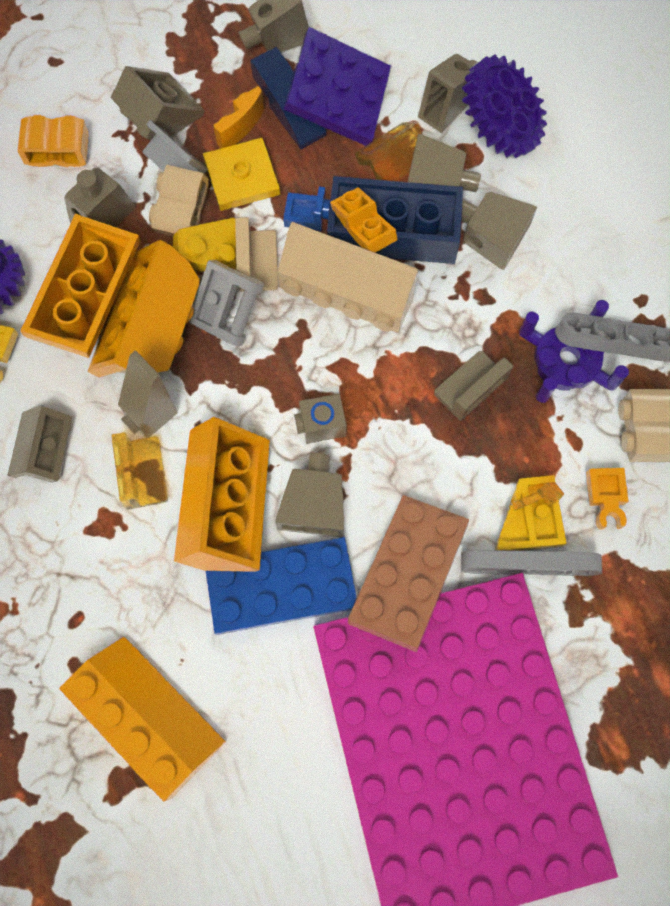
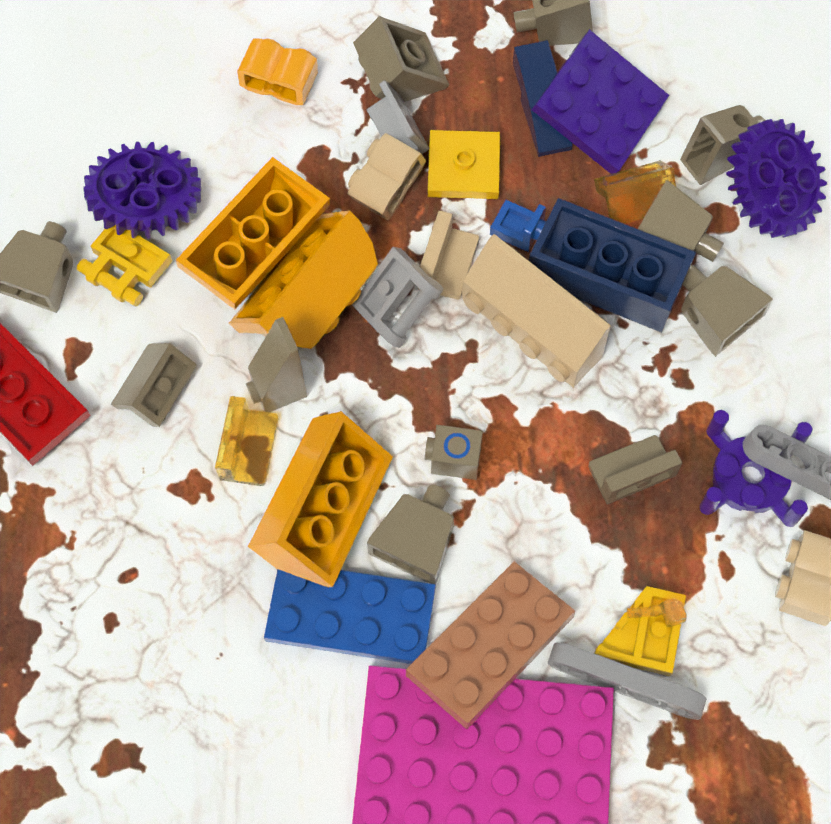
camera: 20 degrees right, 5 degrees down
light orange slope [58,636,226,802] -> none
dark tan torso [64,167,136,227] -> none
yellow wing [173,218,236,272] -> none
light orange slope [213,86,264,148] -> none
light orange slope [330,187,398,253] -> none
light orange plate [586,468,629,530] -> none

